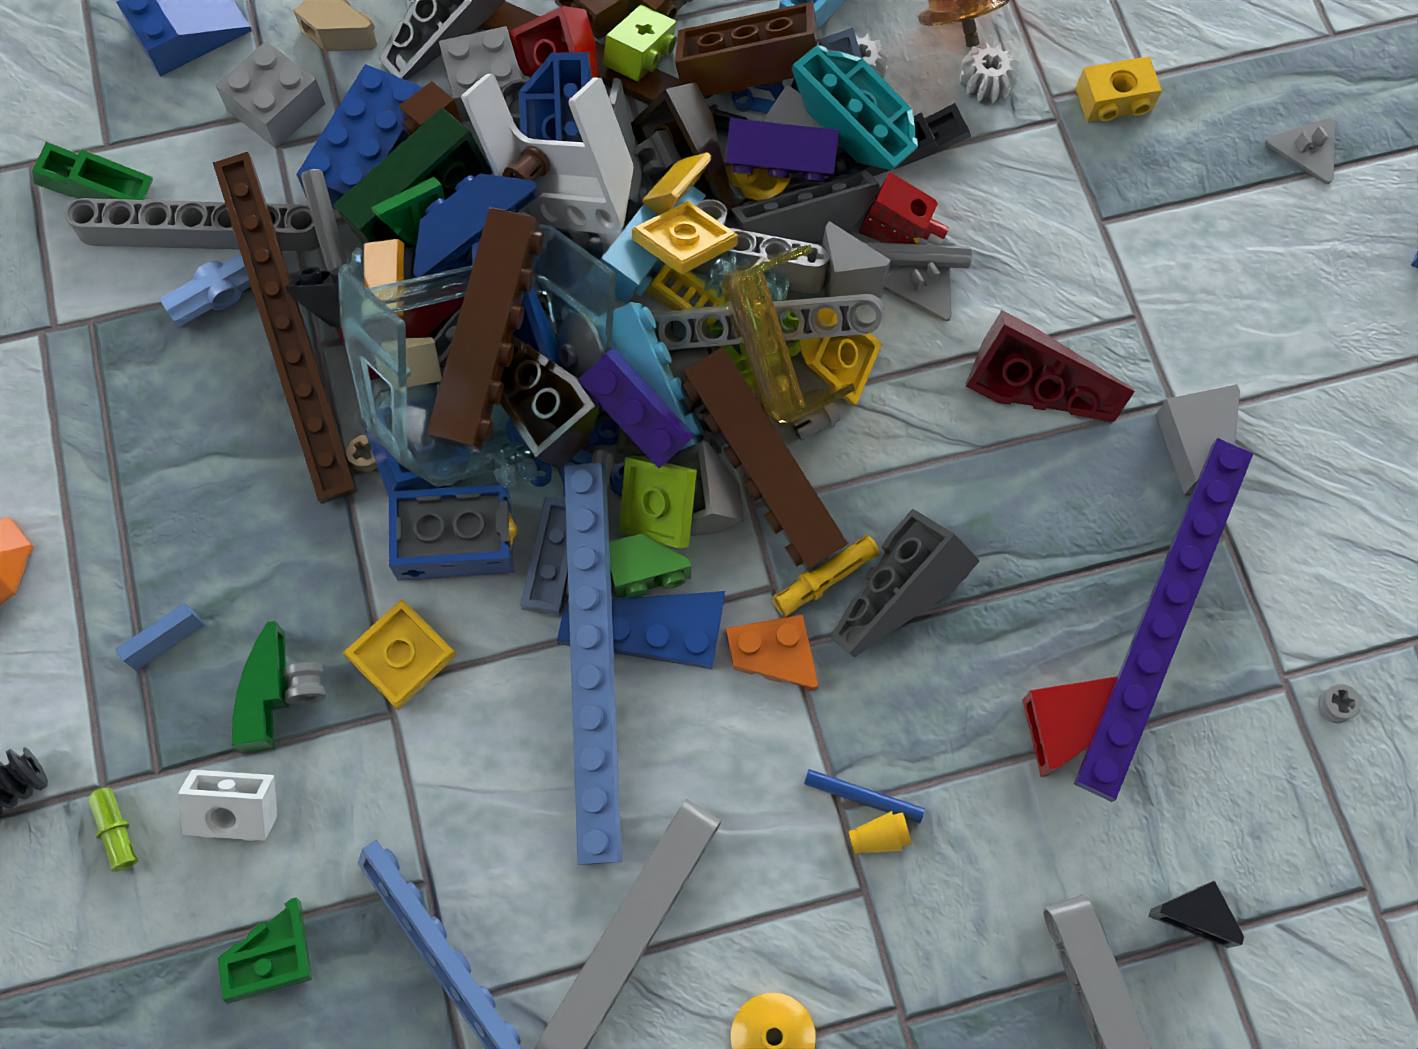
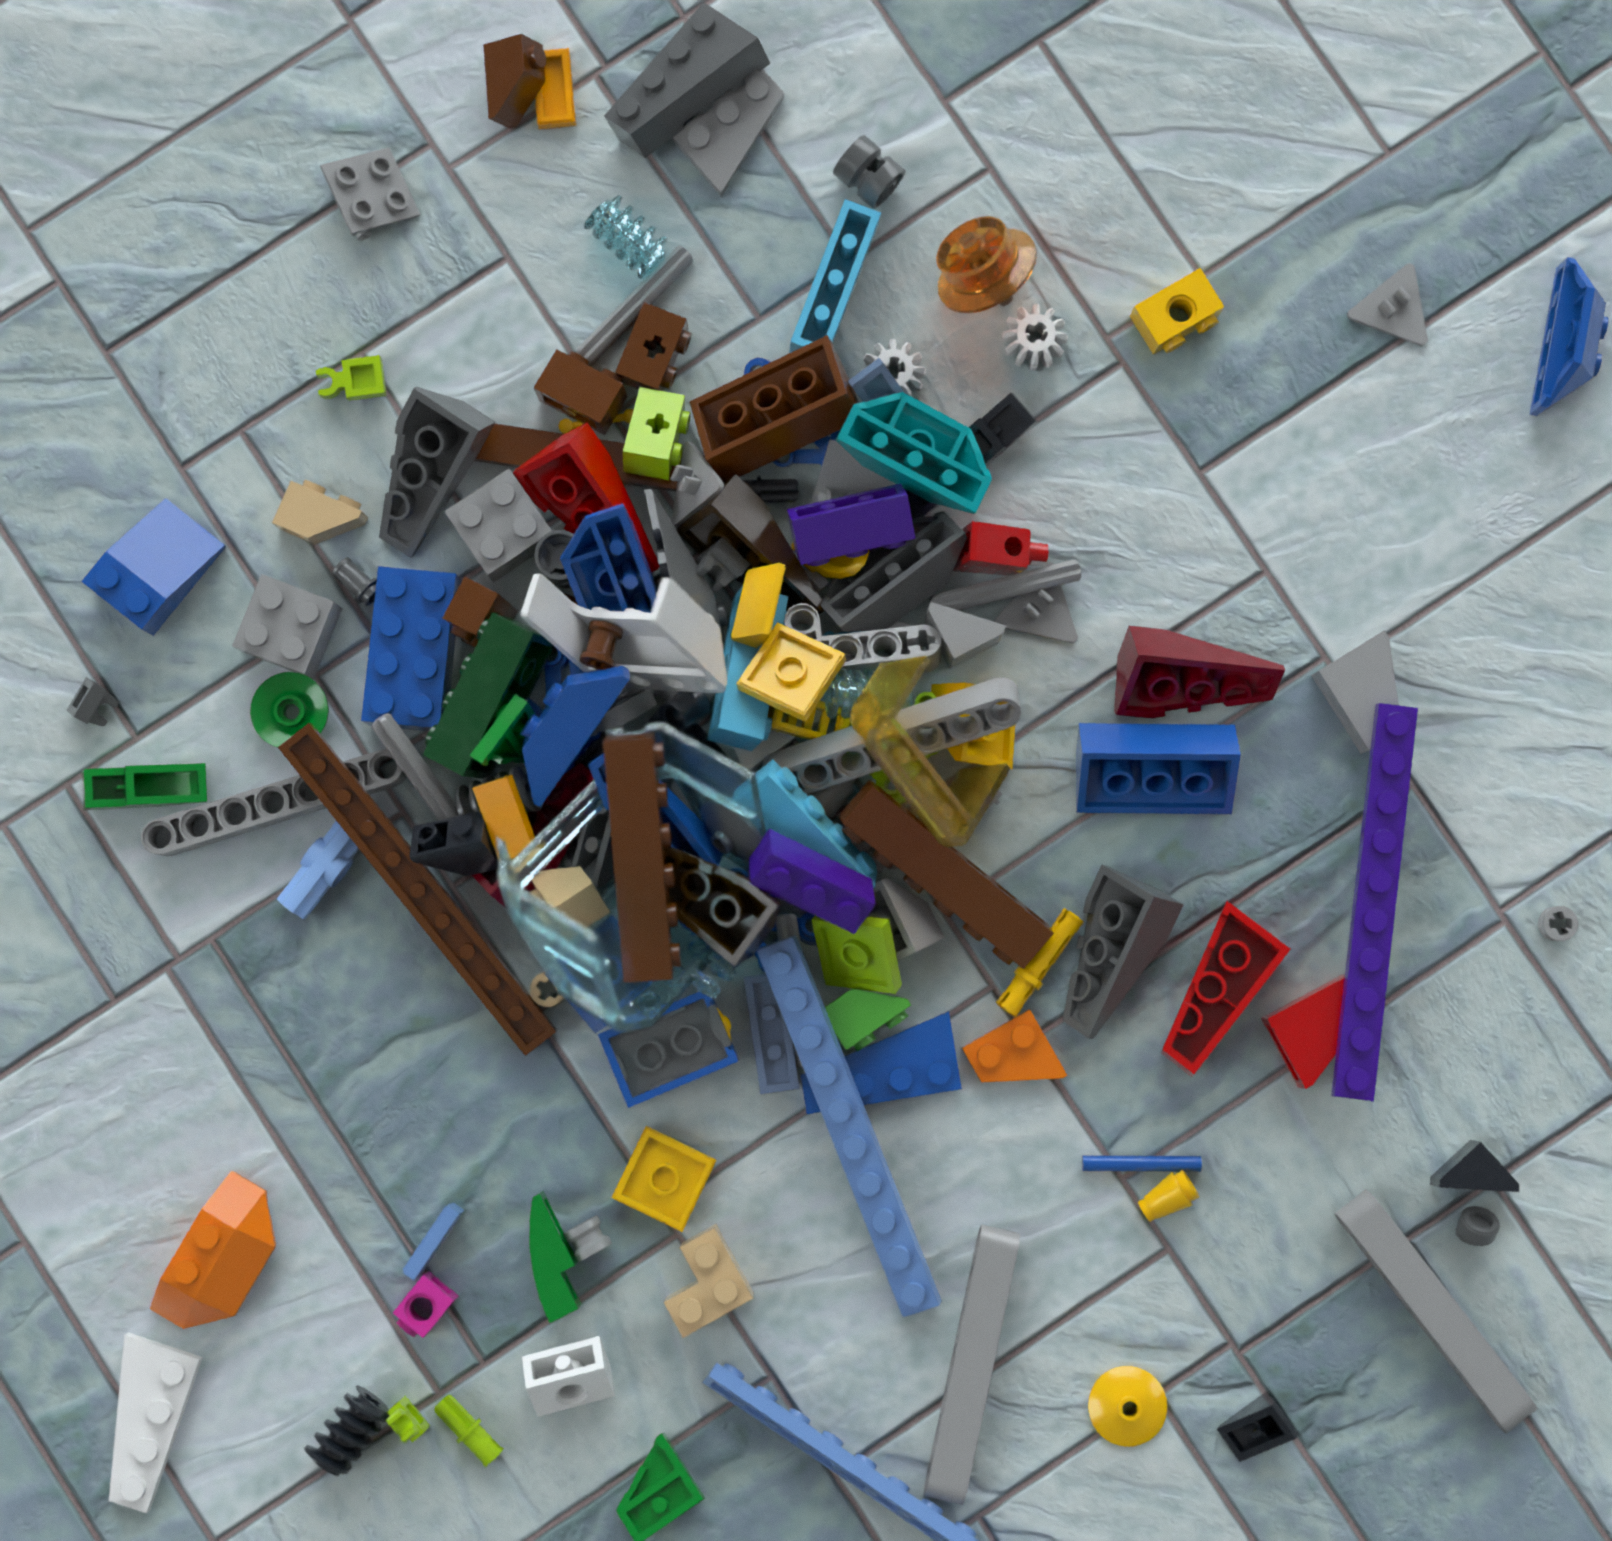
camera: 15 degrees left, 15 degrees up
none -> dark grey tile [66,677,118,726]
none -> green dish [250,672,329,748]
none -> dark grey pin [332,557,377,606]
none -> lime plate [386,1395,431,1443]
none -> dark pink brick [393,1271,459,1338]
none -> tan brick [664,1224,754,1338]
none -> light grey piece [670,441,724,526]
none -> blue slope [1076,723,1241,814]
none -> red wedge [1160,901,1291,1077]
none -> dark grey tile [1456,1206,1500,1246]

